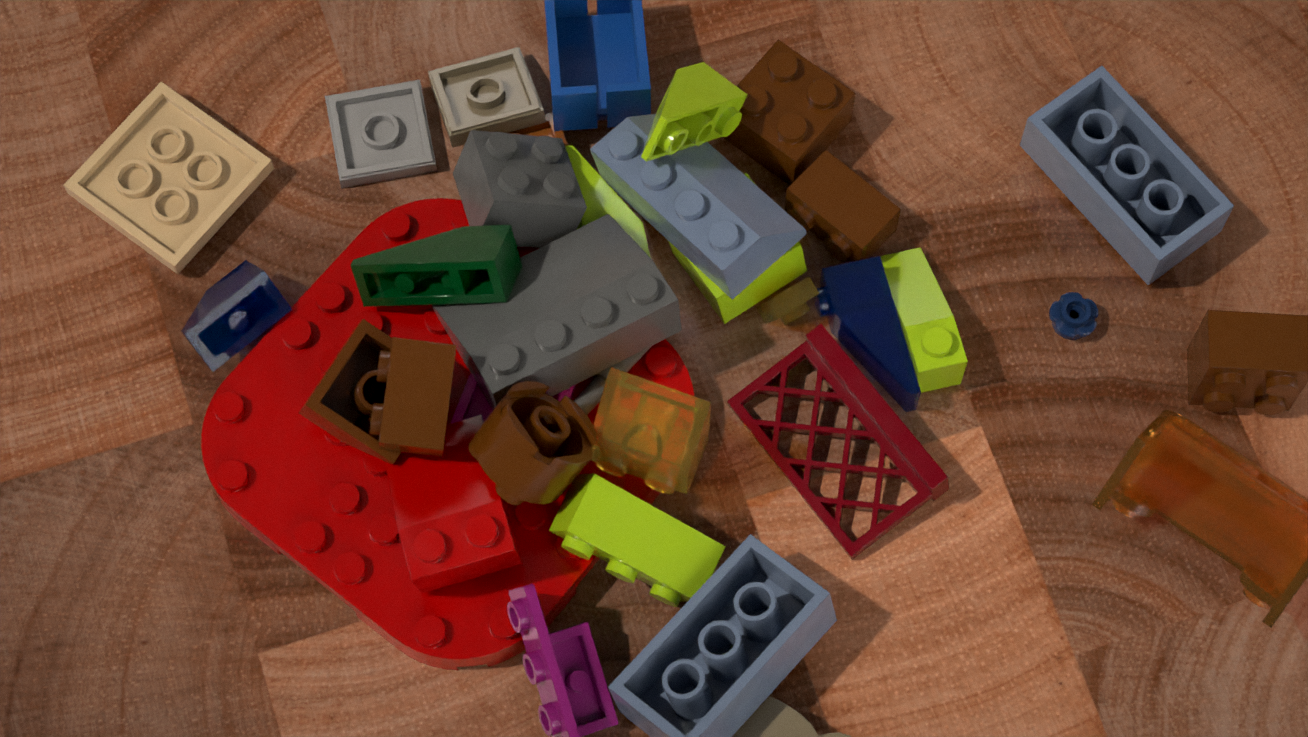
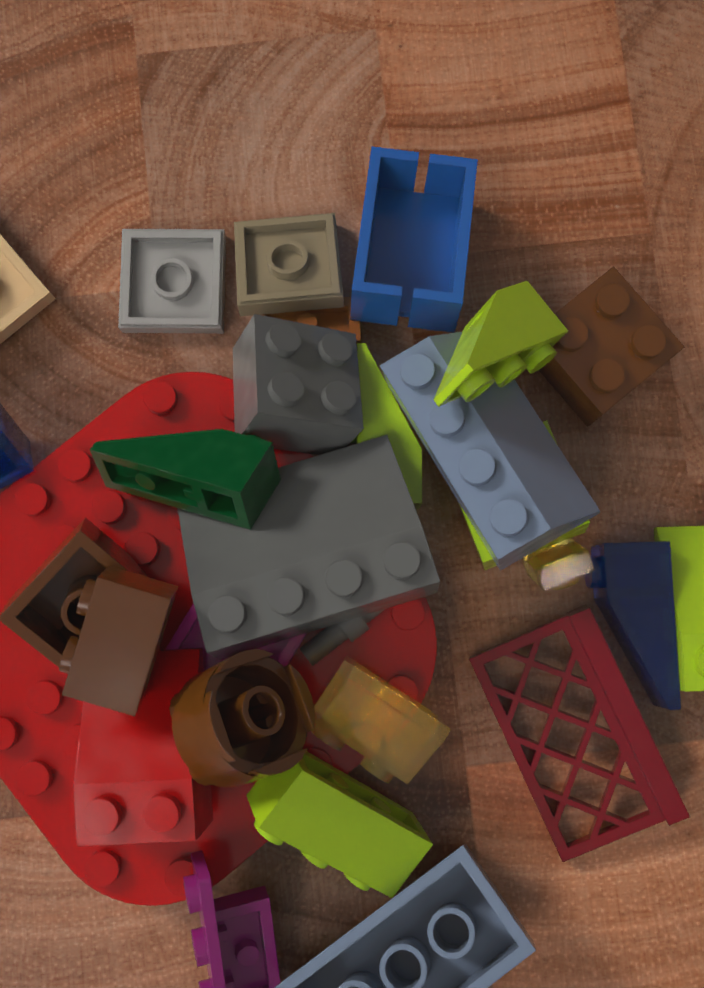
camera: 15 degrees right, 15 degrees up
reddish brown brick [784,150,901,270] -> none

